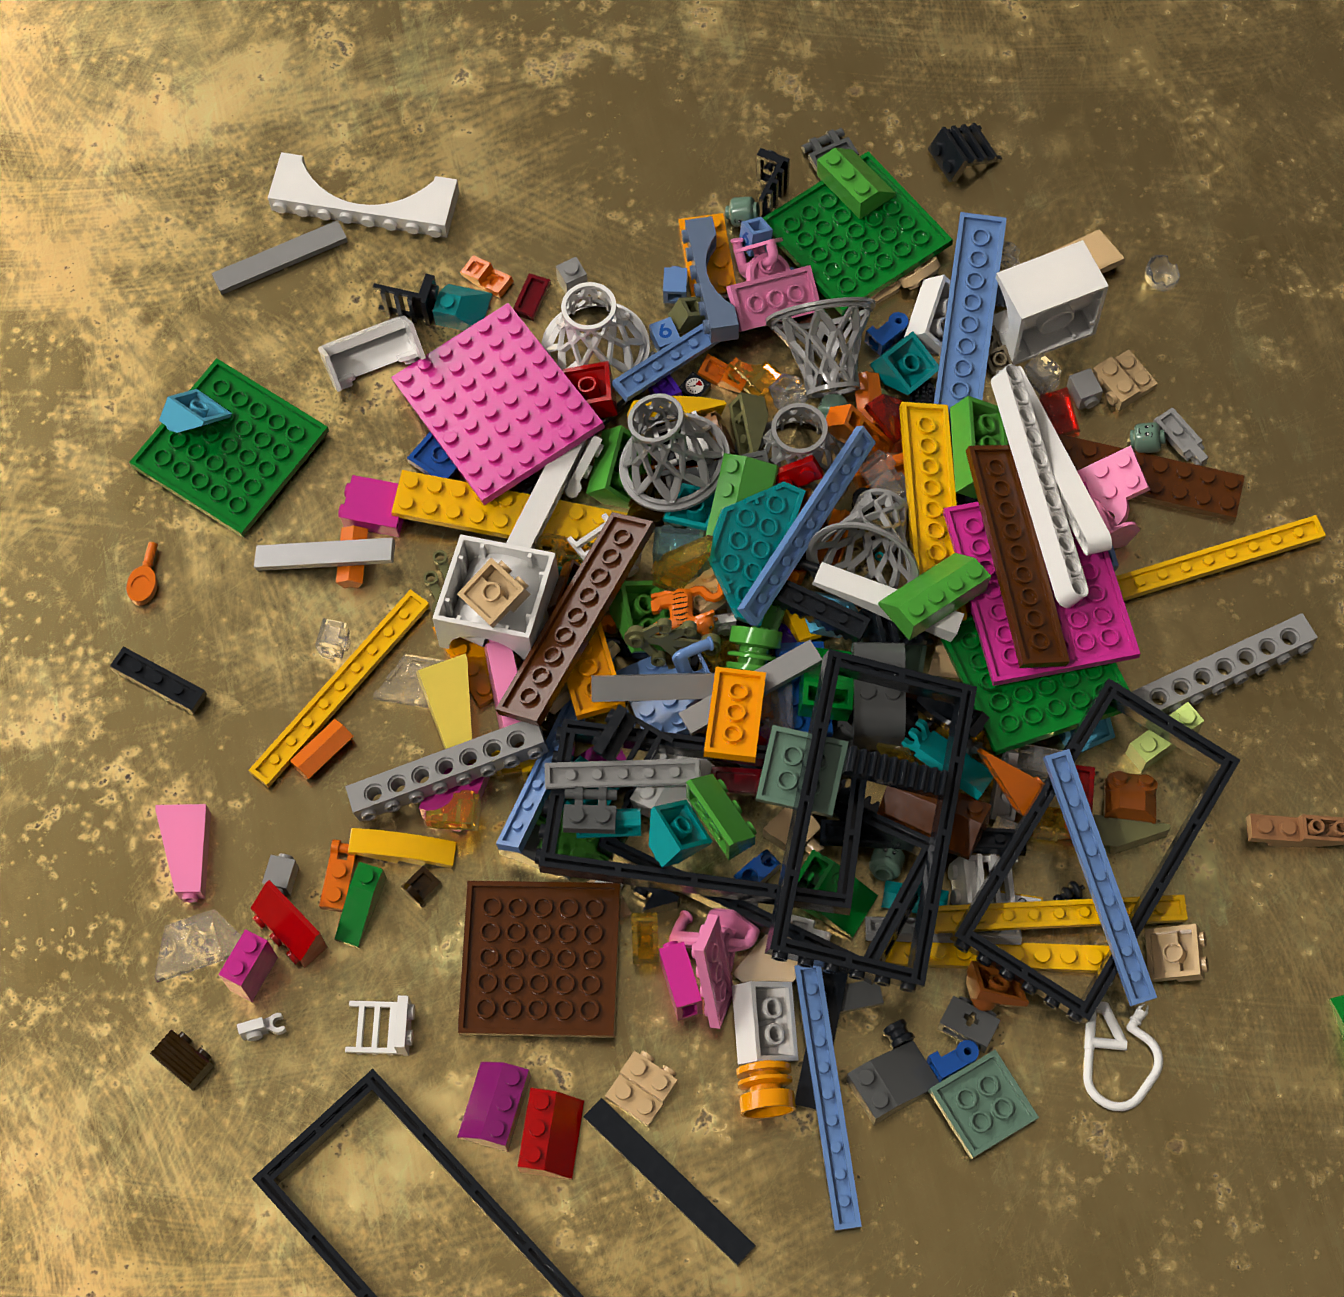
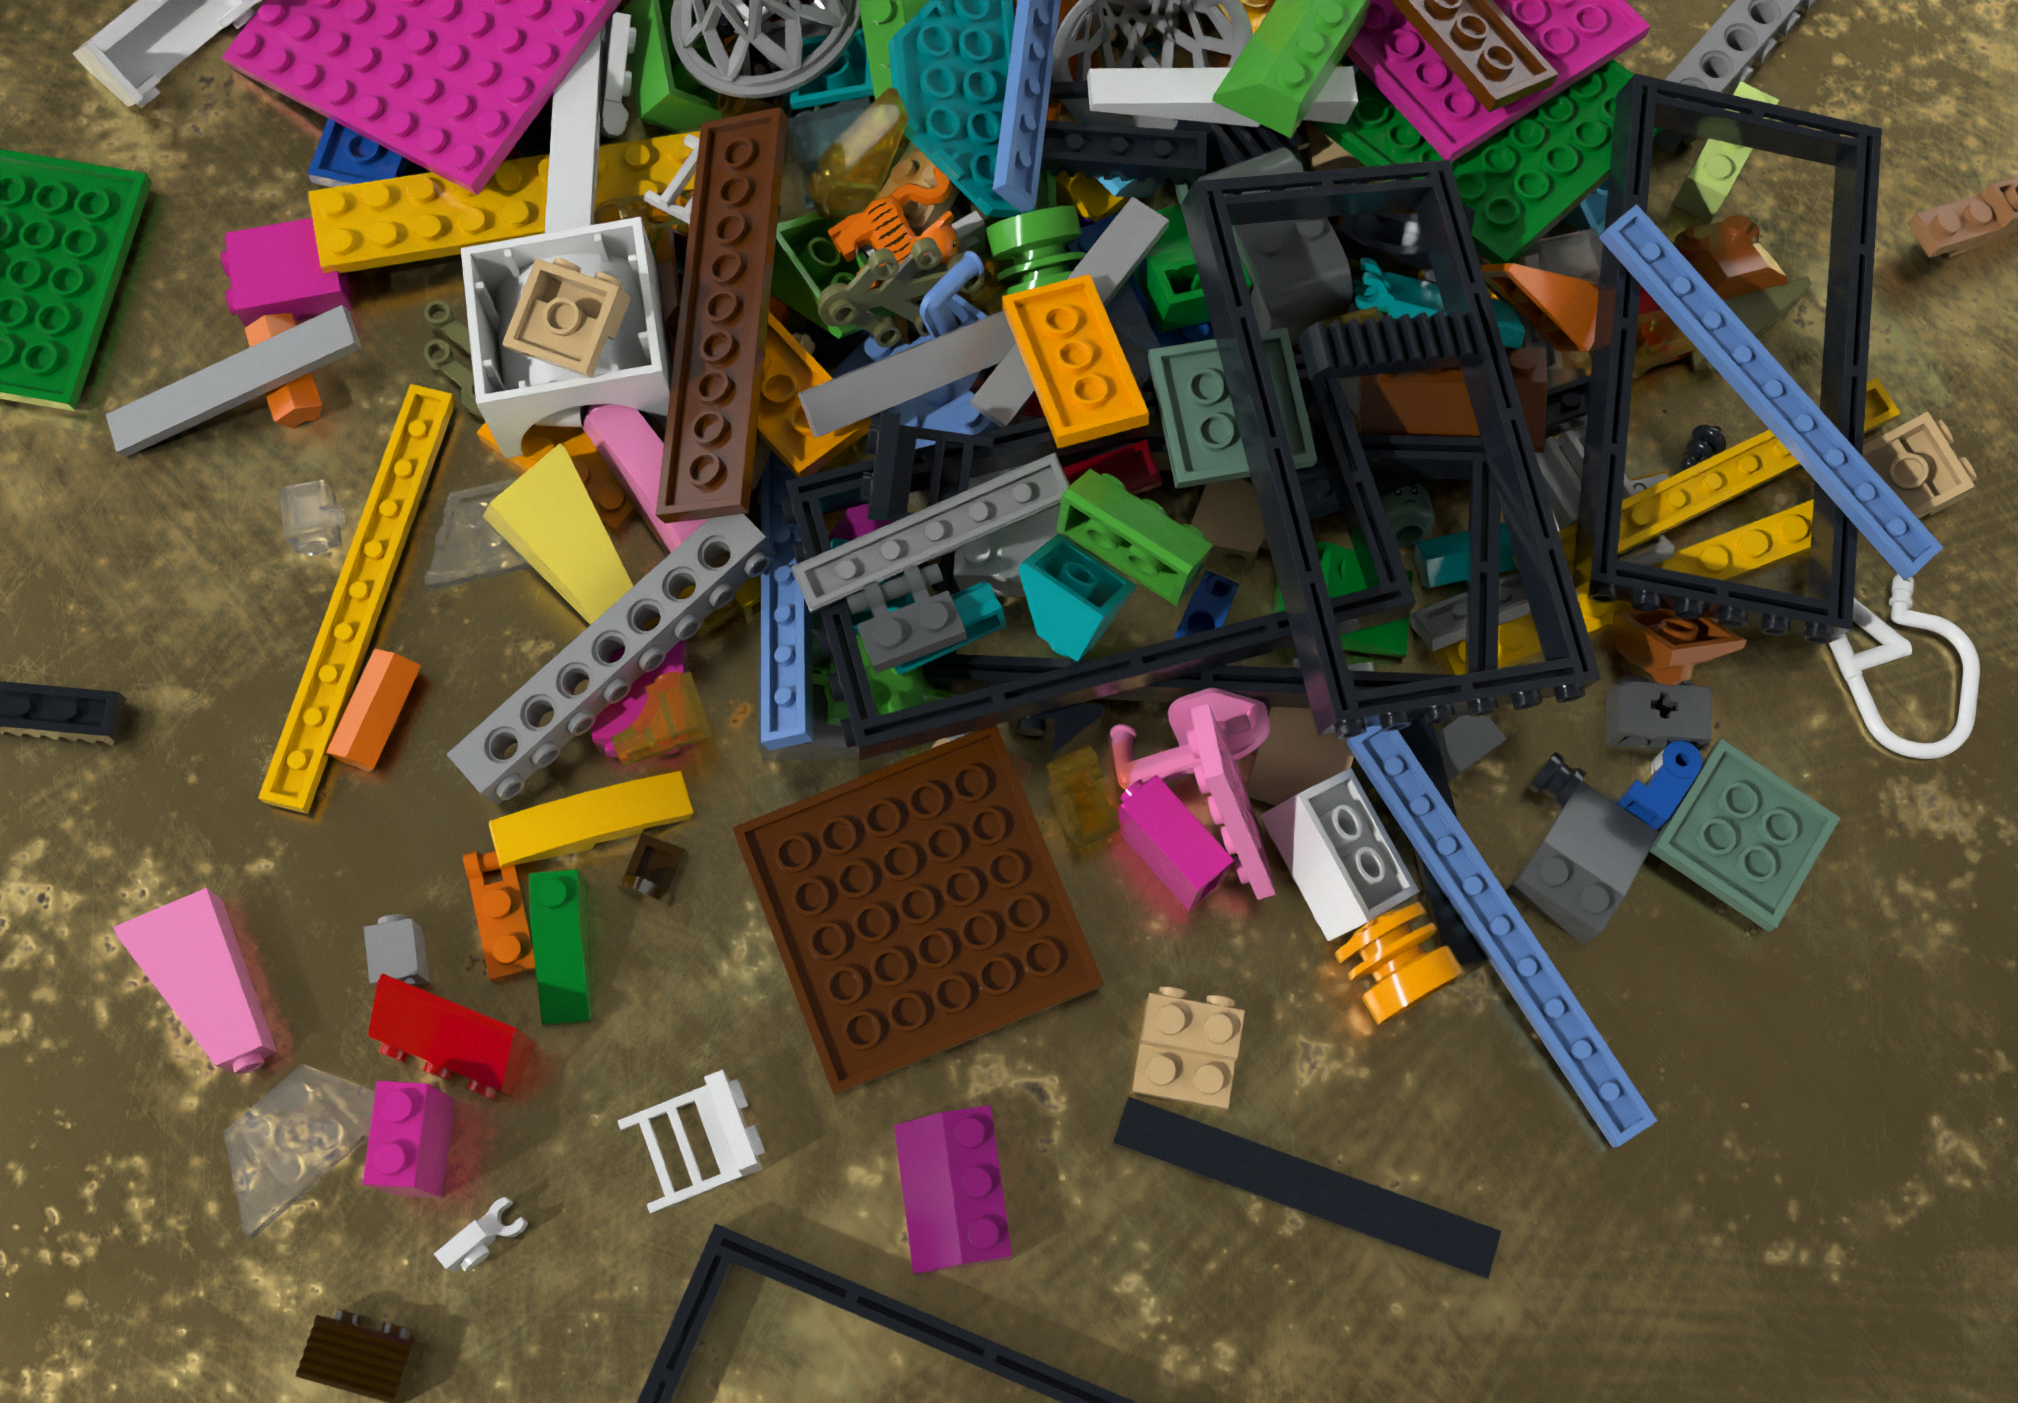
camera: 30 degrees left, 5 degrees up
red slope [518,1088,585,1180] -> none

